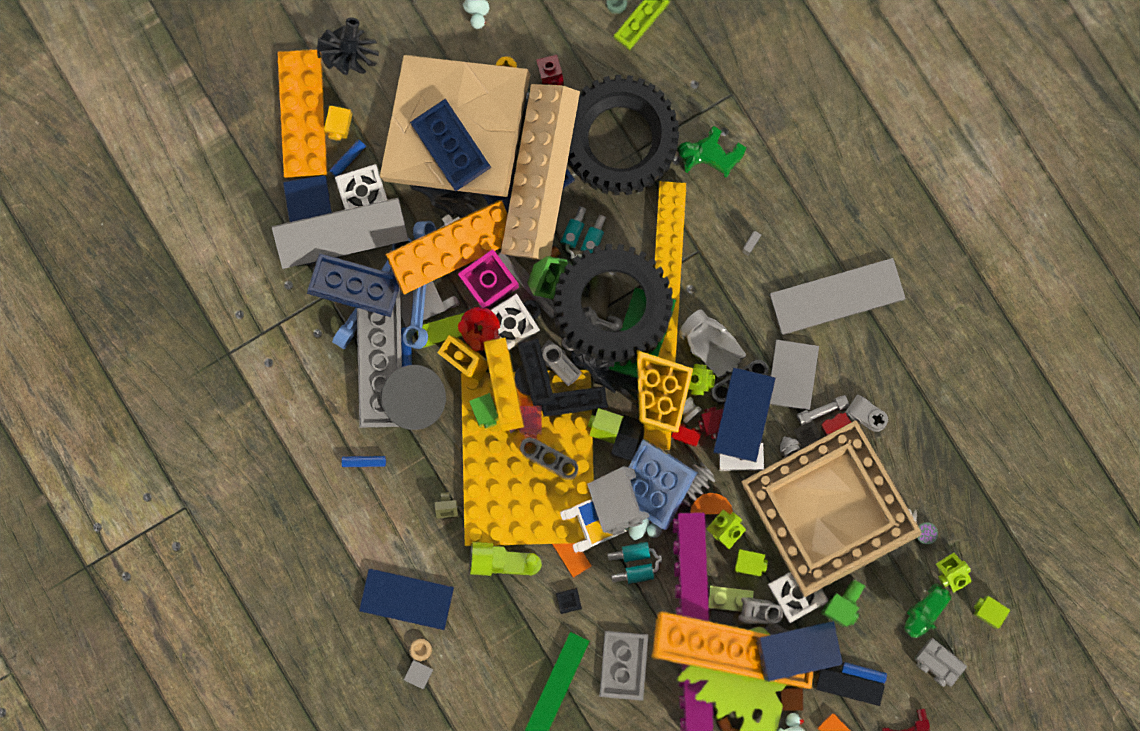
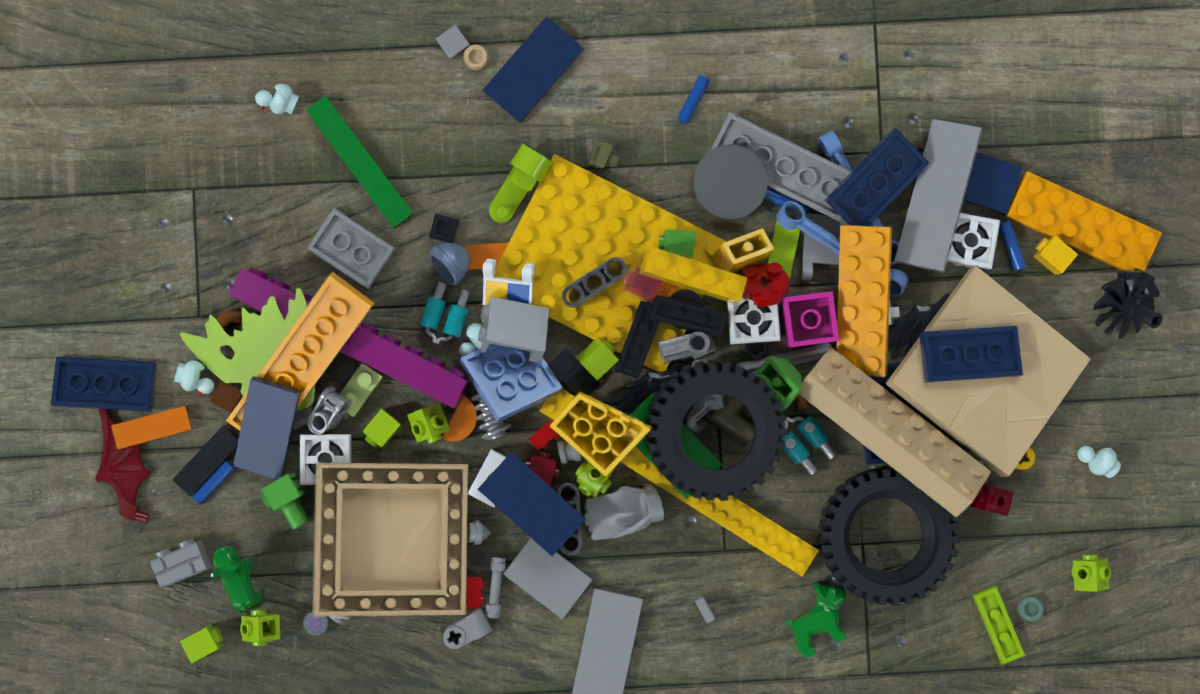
camera: 120 degrees right, 5 degrees up
none -> sand blue hat [429,242,471,285]

